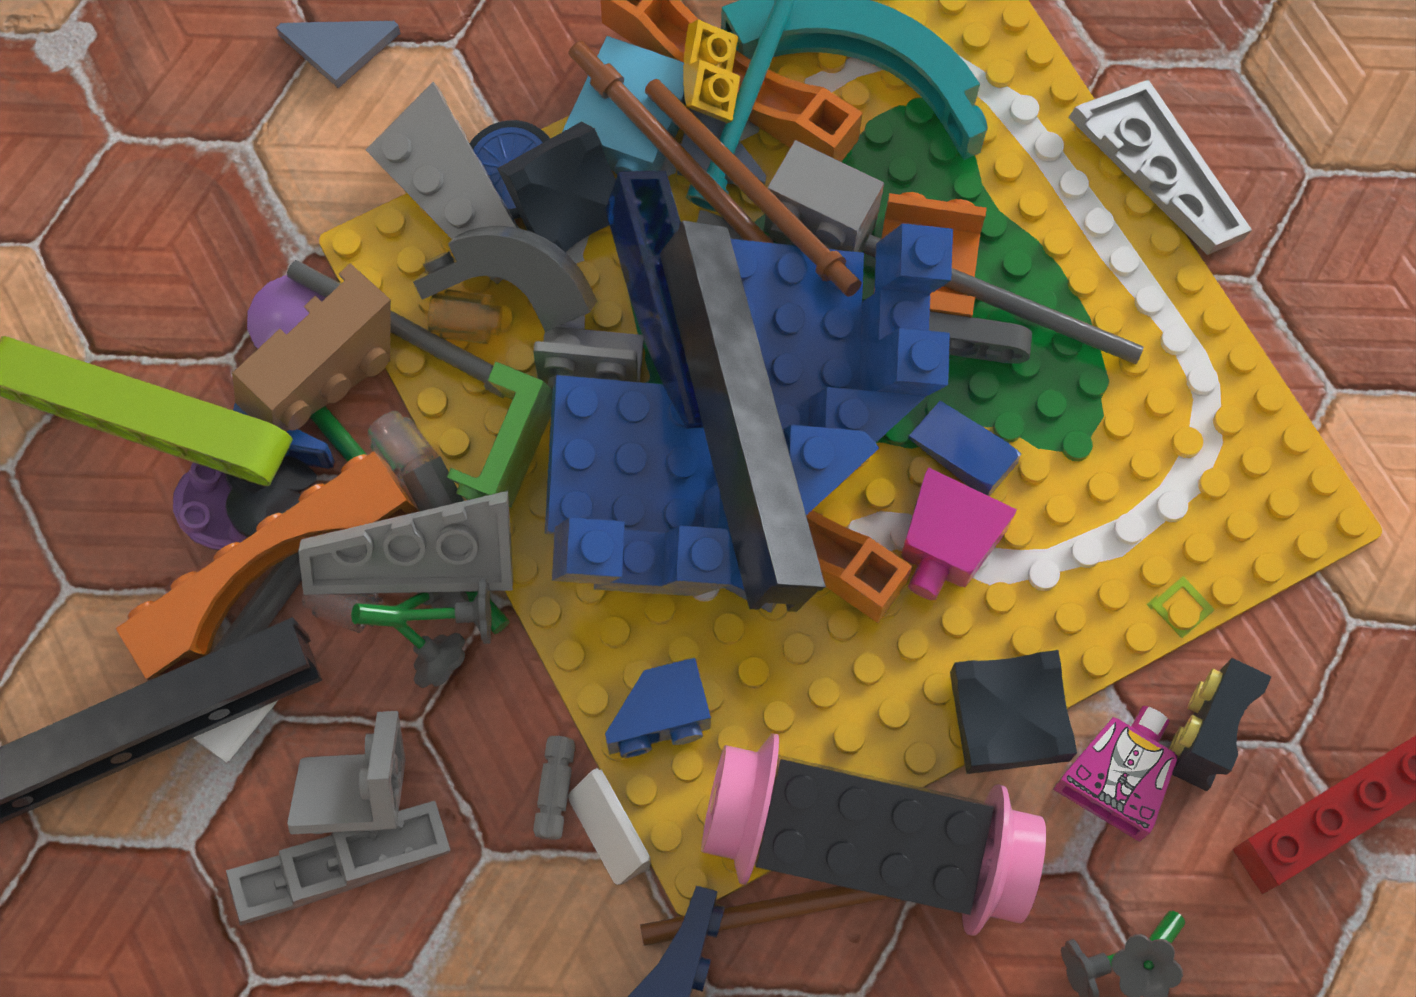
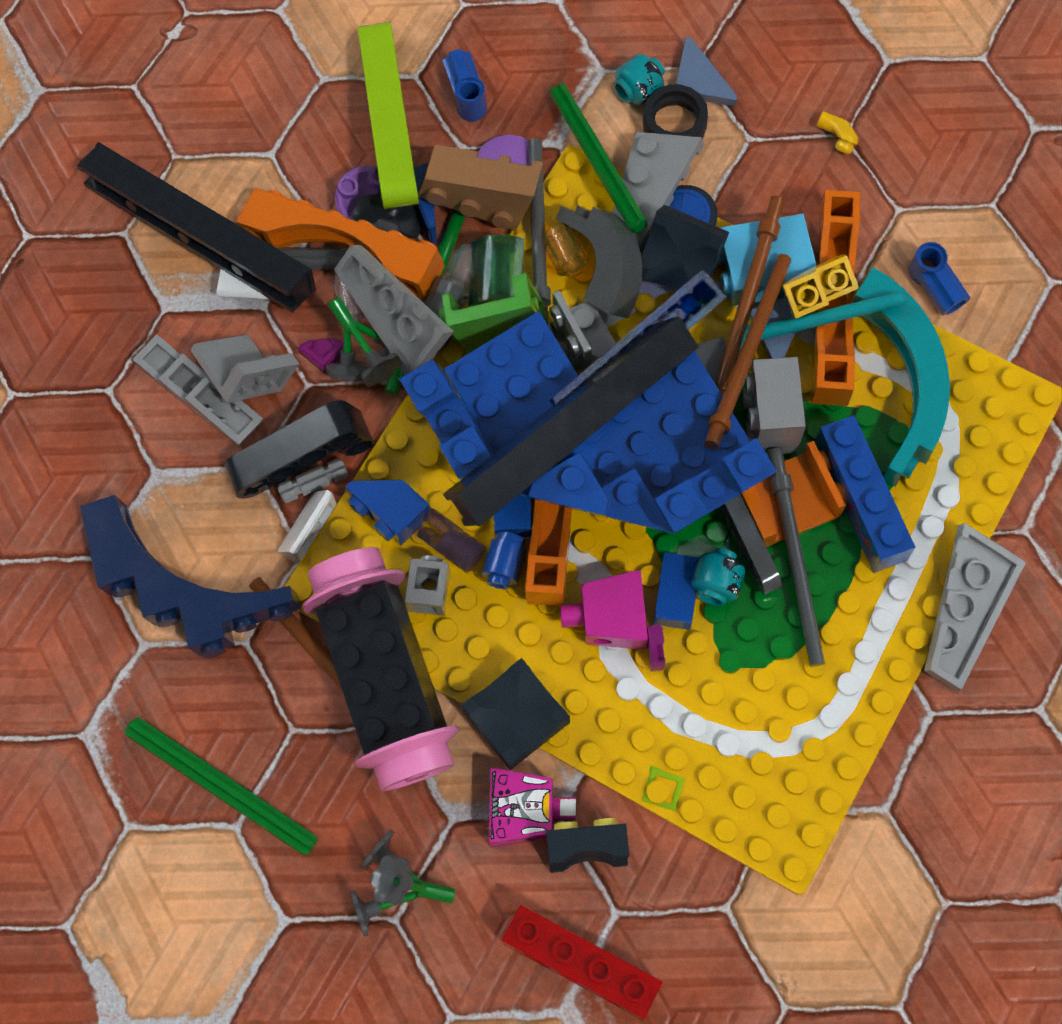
camera: 65 degrees right, 0 degrees up
none -> black beam [224,400,374,499]
none -> magenta tile [297,338,344,374]
none -> light grey brick [404,555,450,616]
none -> hinge [417,508,486,573]
none -> blue piece [442,49,487,121]
none -> clear green brick [468,234,524,307]
none -> blue brick [481,531,527,590]
none -> green axle [550,83,648,234]
none -> teal head [613,54,665,105]
none -> black tyre [643,84,708,139]
none -> magenta tile [647,624,666,672]
none -> teal head [691,548,745,607]
none -> blue brick [815,415,916,573]

